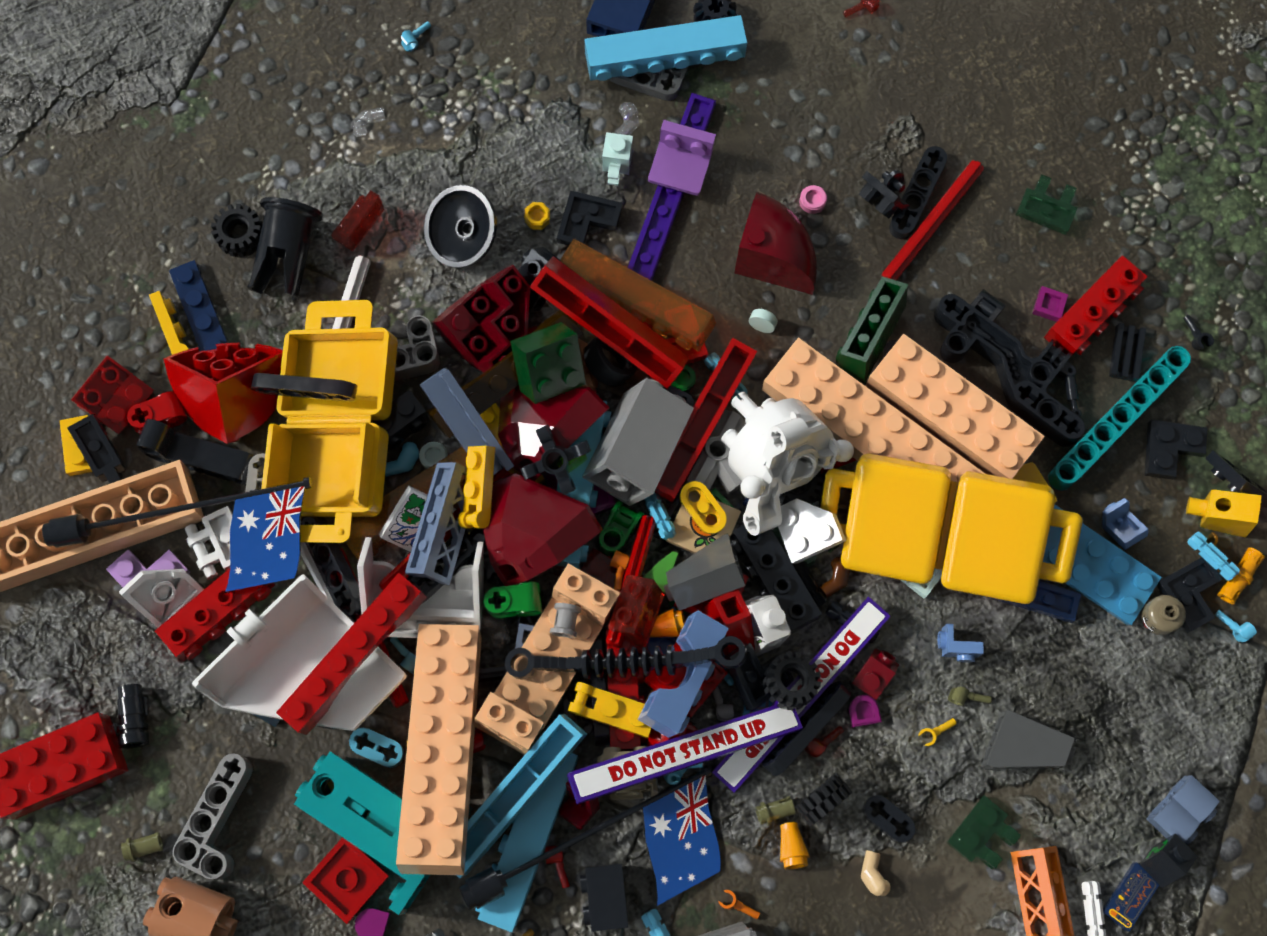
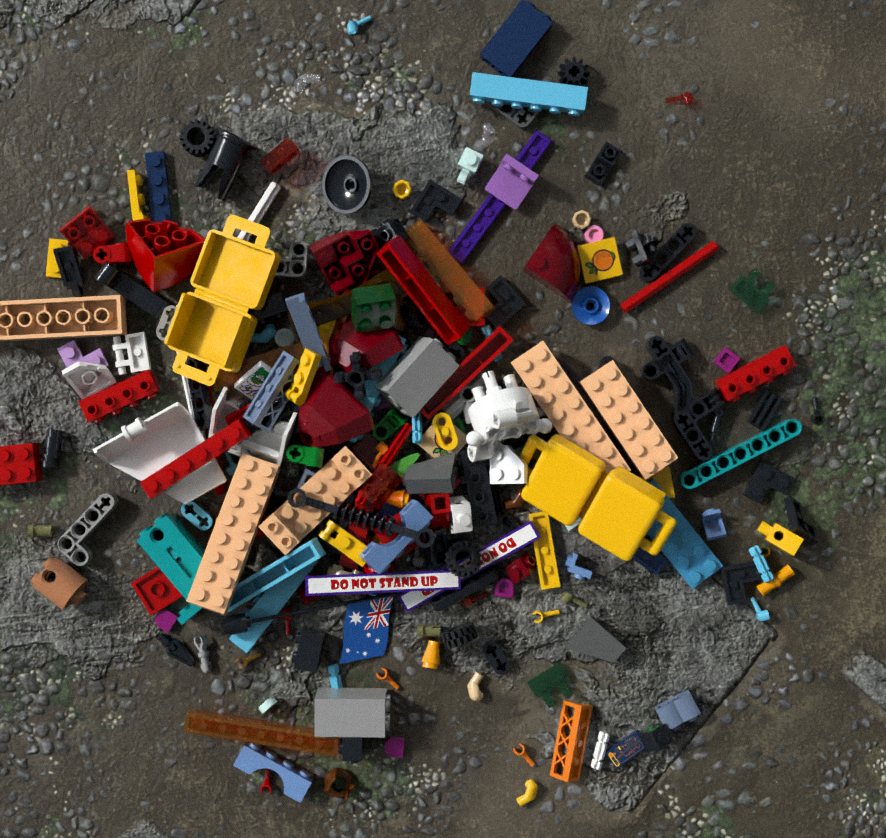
camera: 20 degrees right, 15 degrees up
flag [42,477,312,592] -> none
black beam [251,373,358,402] -> none
light grey bush [550,603,581,638] -> none
light aqua tile [749,309,778,333] -> none
dark green brick [836,276,908,384] -> none
dark tan head [1141,595,1186,635] -> none
none -> black plate [485,275,526,328]
none -> yellow plate [528,511,560,590]
none -> tan tile [572,210,591,230]
none -> blue dish [572,286,610,325]
none -> yellow tile [577,237,623,284]
none -> black slope [584,141,623,186]

